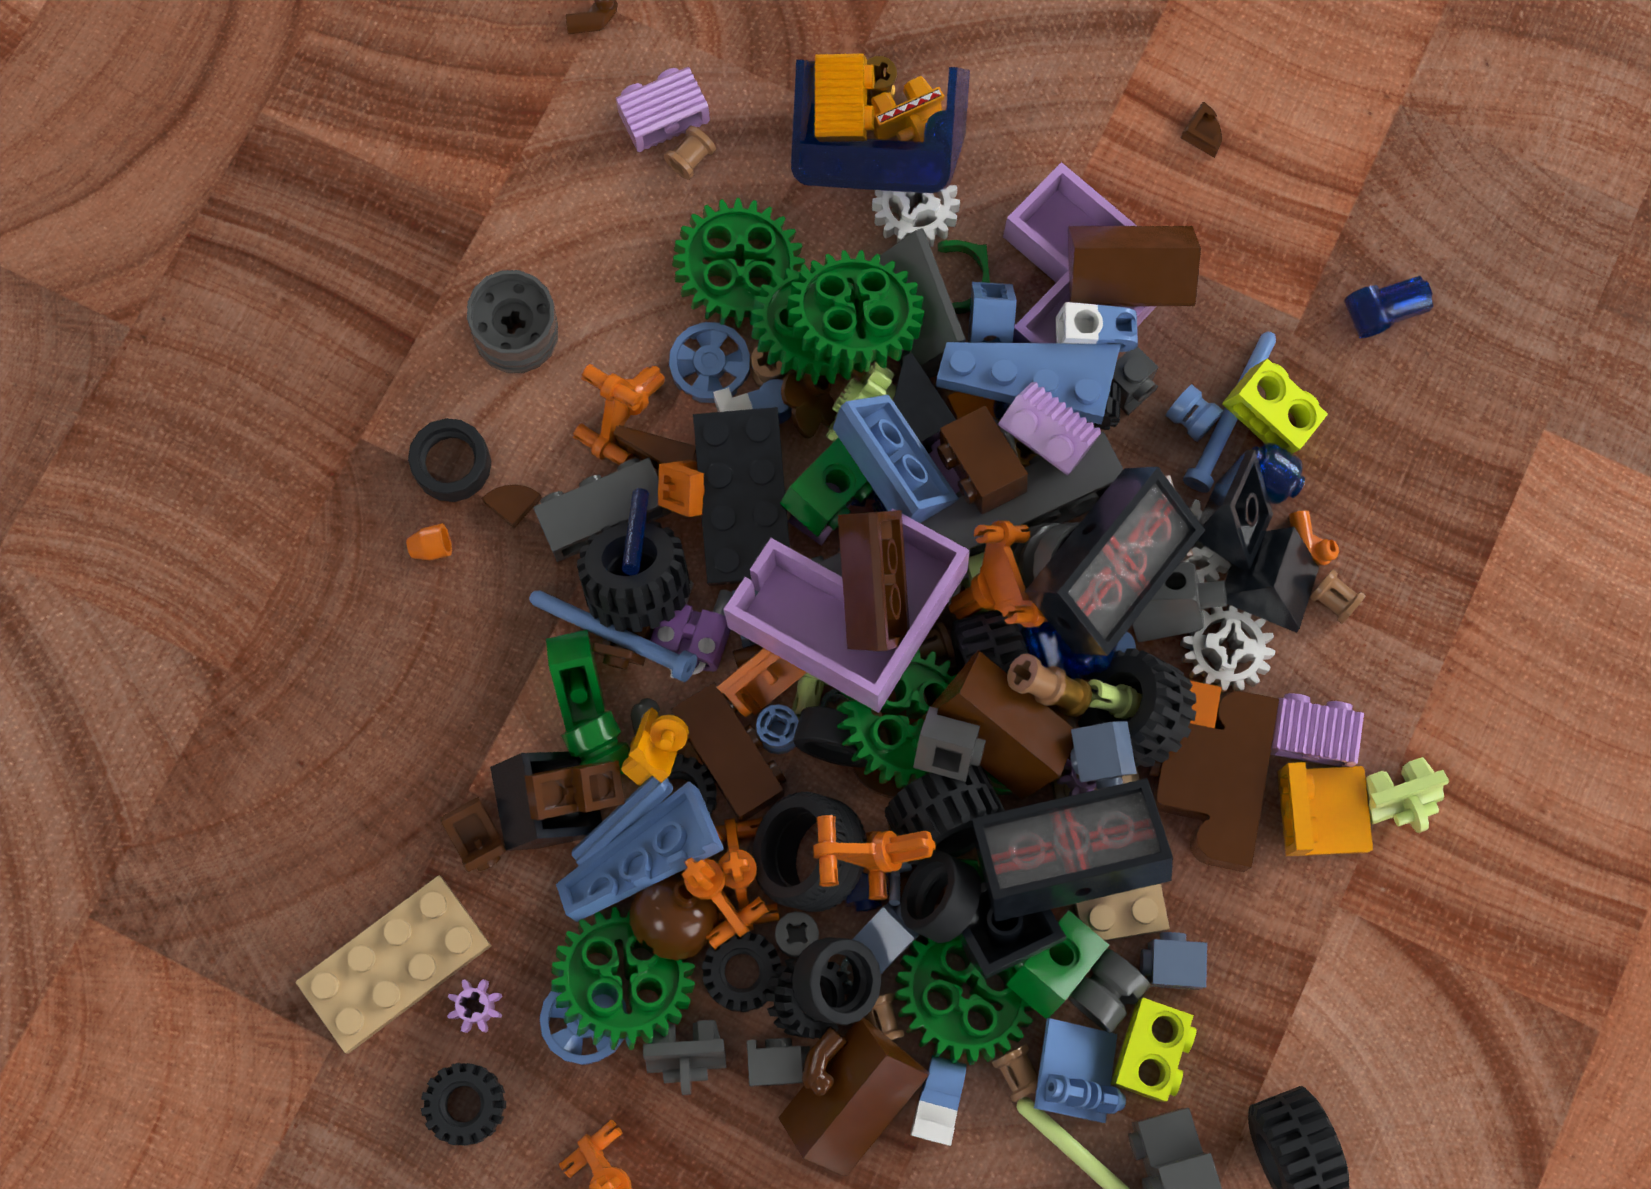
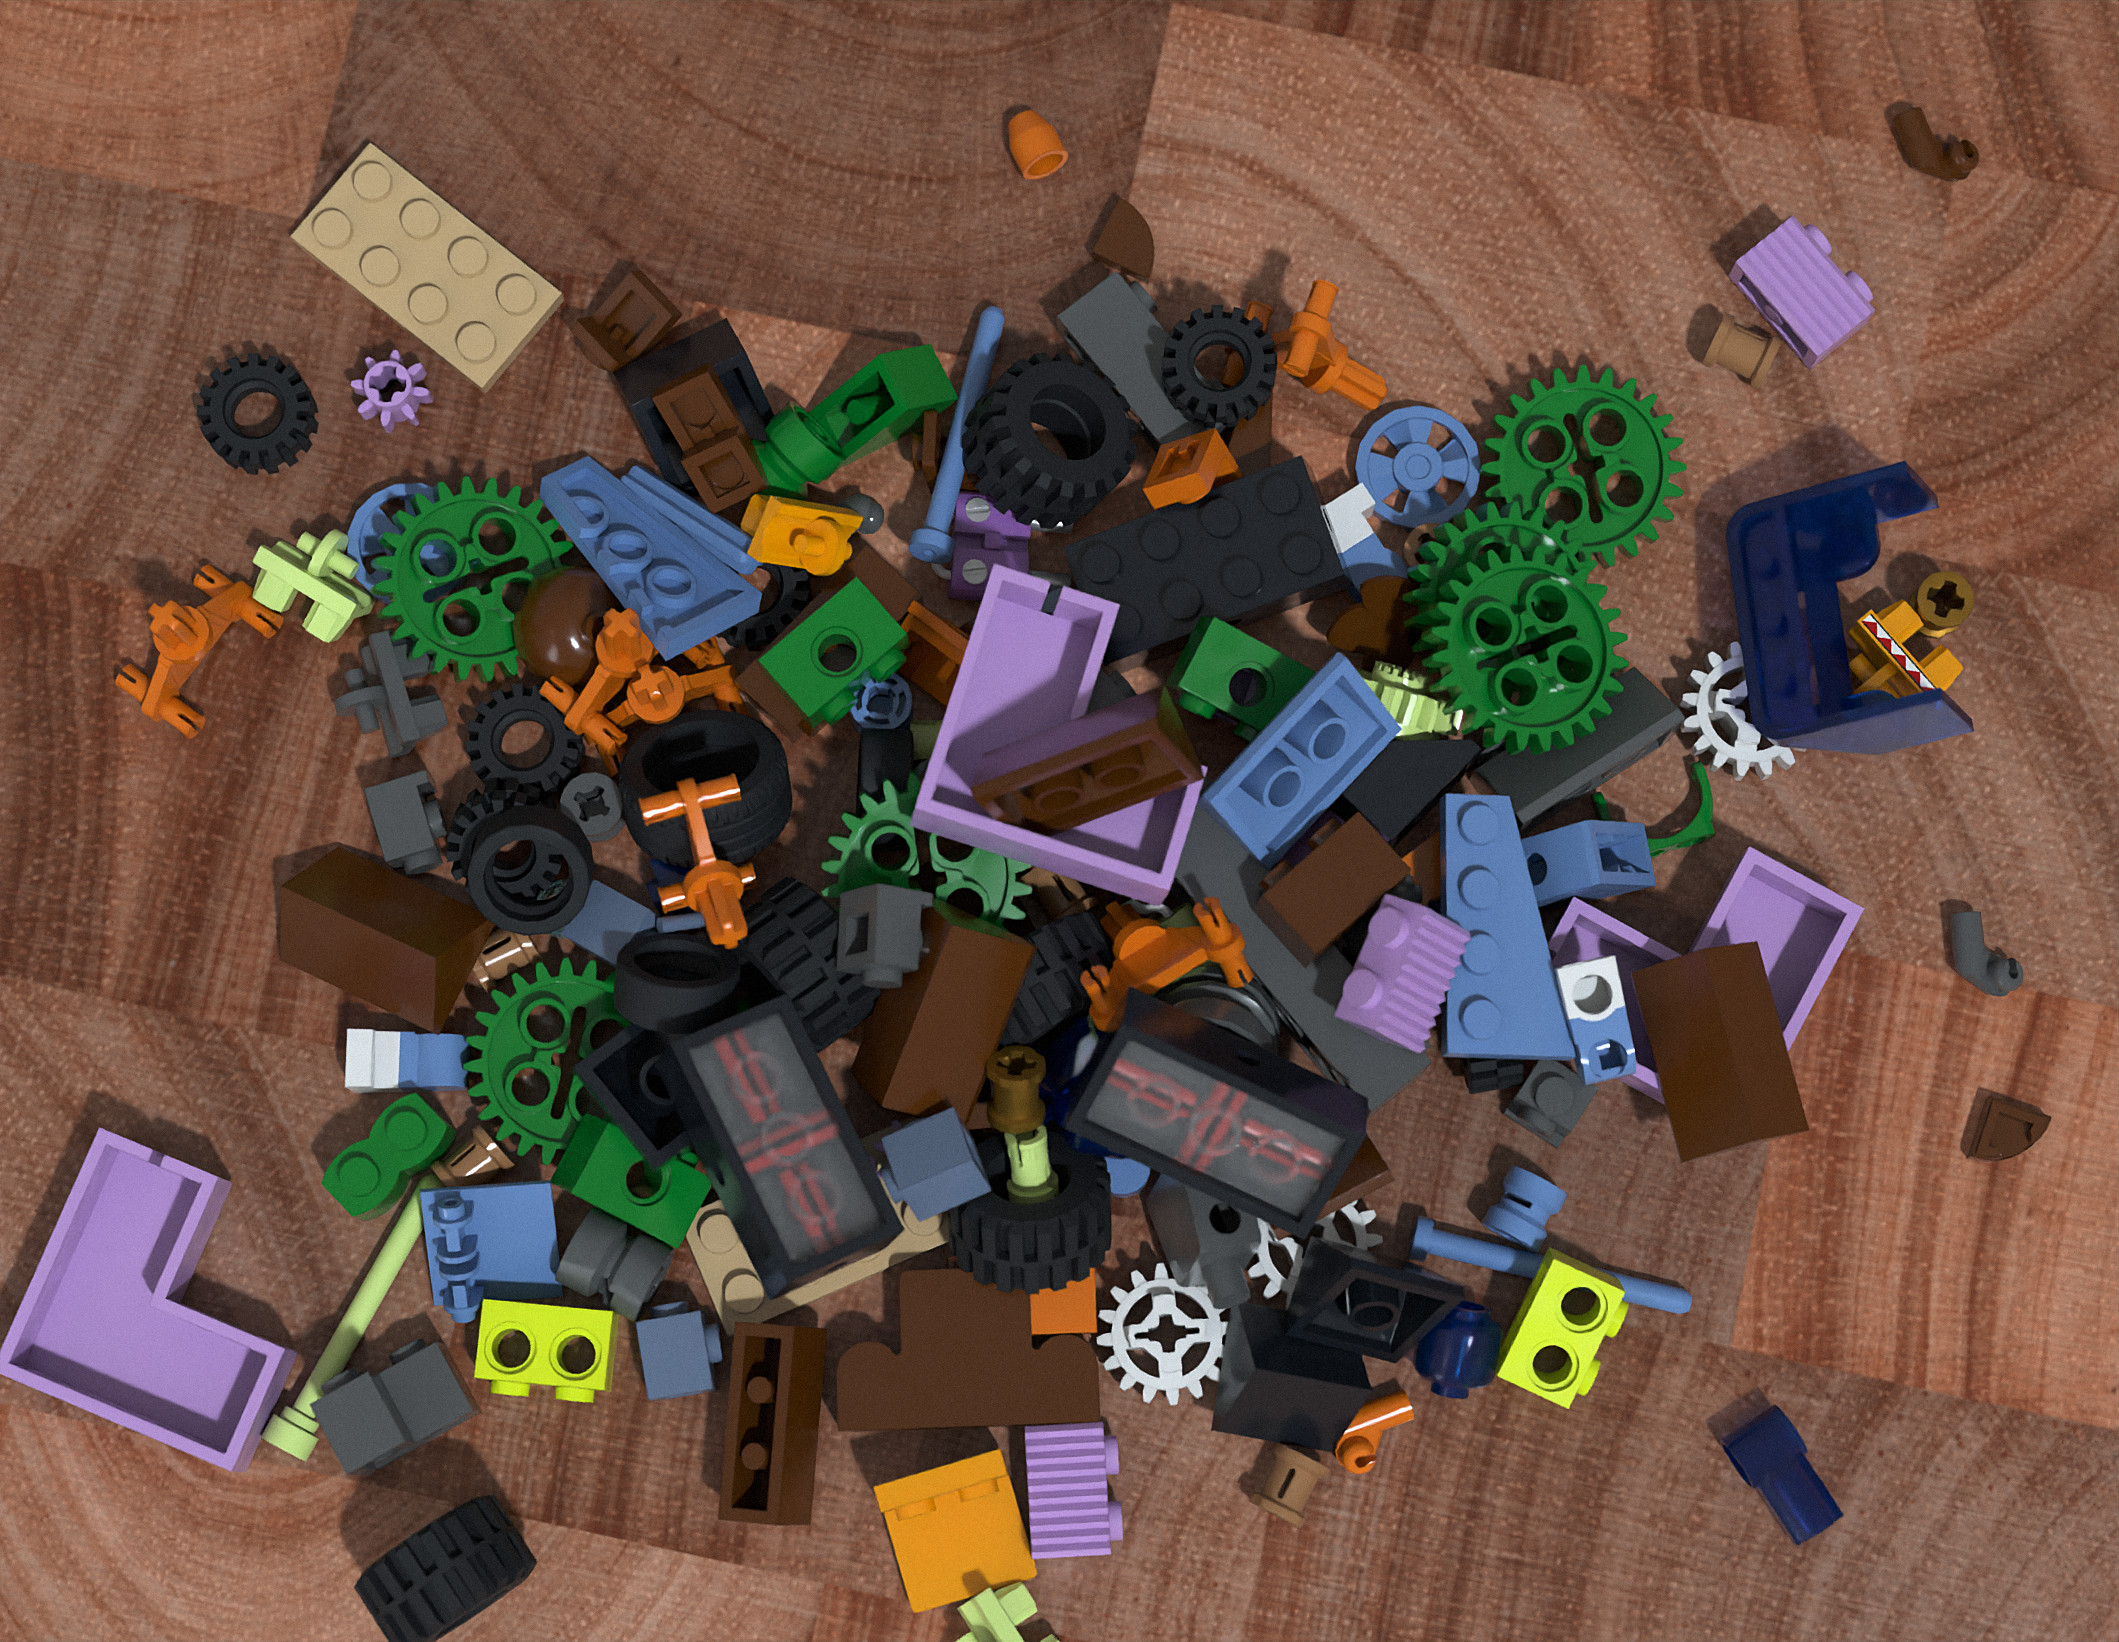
camera: 80 degrees right, 5 degrees up
black tyre [408,418,492,502] -> none
dark grey wheel [467,270,558,373] -> none
clear blue piece [622,488,649,575] -> none
reddish brown arm [802,1027,847,1096] -> none
light orange brick [814,54,875,142] -> none
medium nougat bush [1007,654,1066,706] -> none
none -> yellowish green hips [252,529,377,643]
none -> green brick [321,1093,458,1222]
none -> reddish brown brick [718,1321,827,1526]
none -> green brick [758,577,910,729]
none -> black tyre [1161,305,1277,429]
none -> dark grey arm [1949,911,2023,997]

